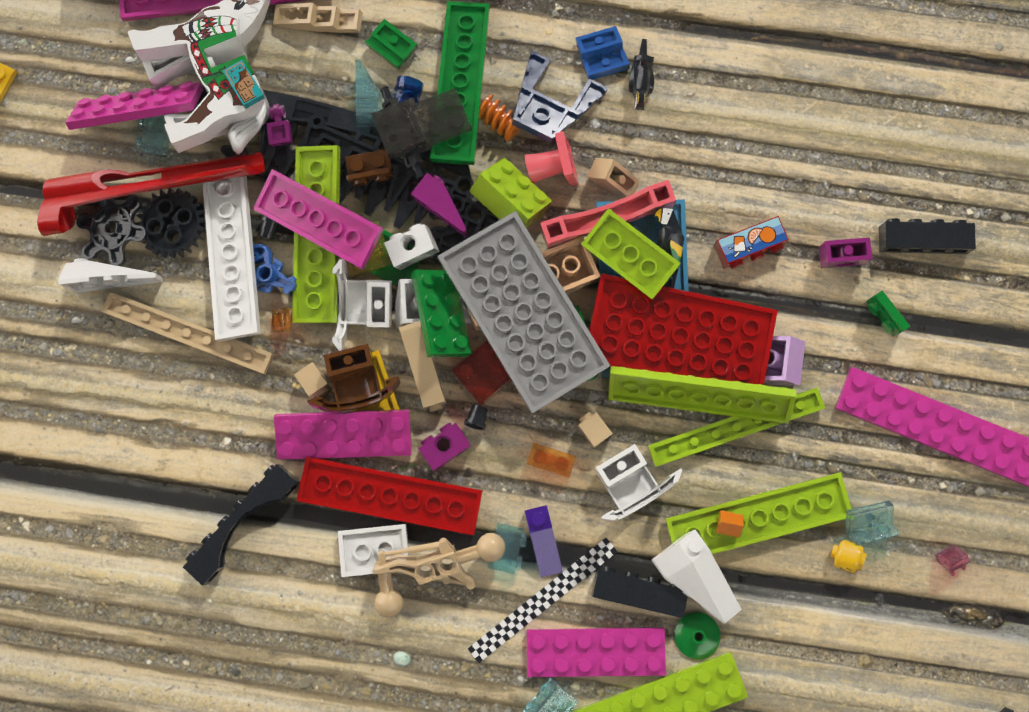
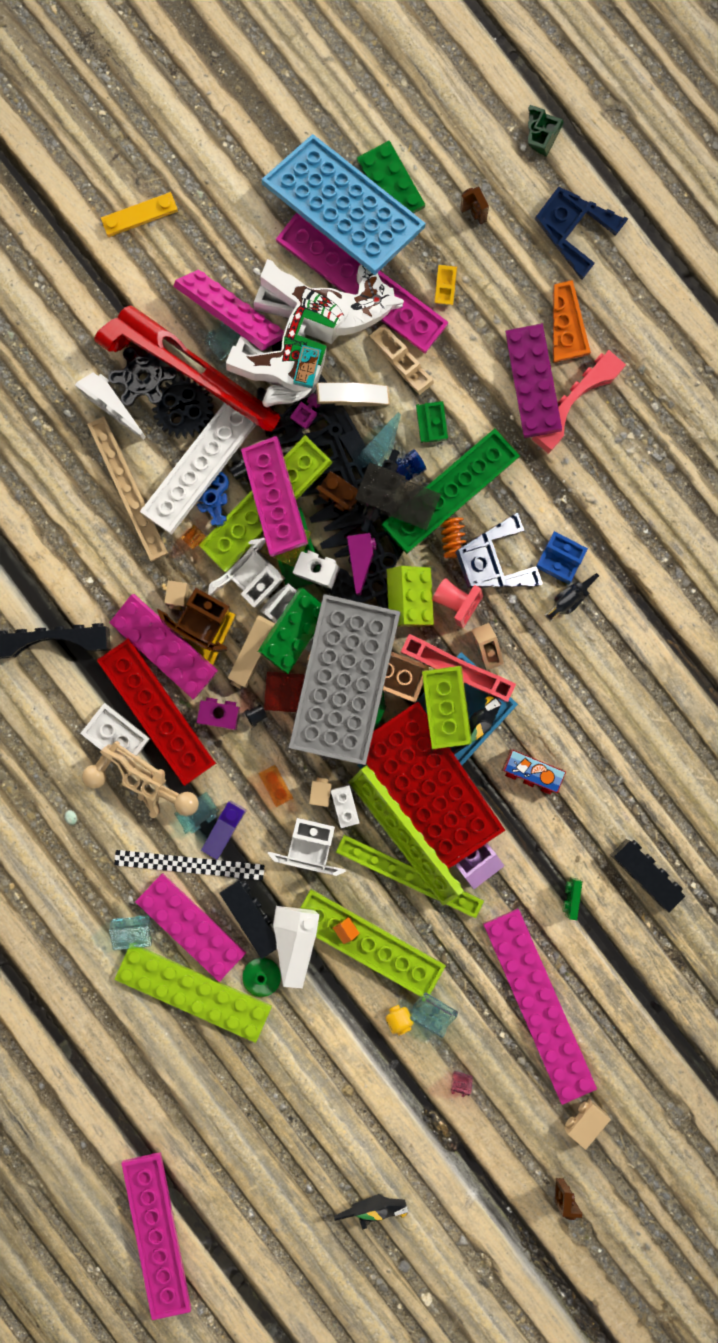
camera: 35 degrees right, 5 degrees up
magenta brick [818,237,873,269] -> none
none -> white slope [316,383,390,407]
none -> white brick [331,784,360,828]

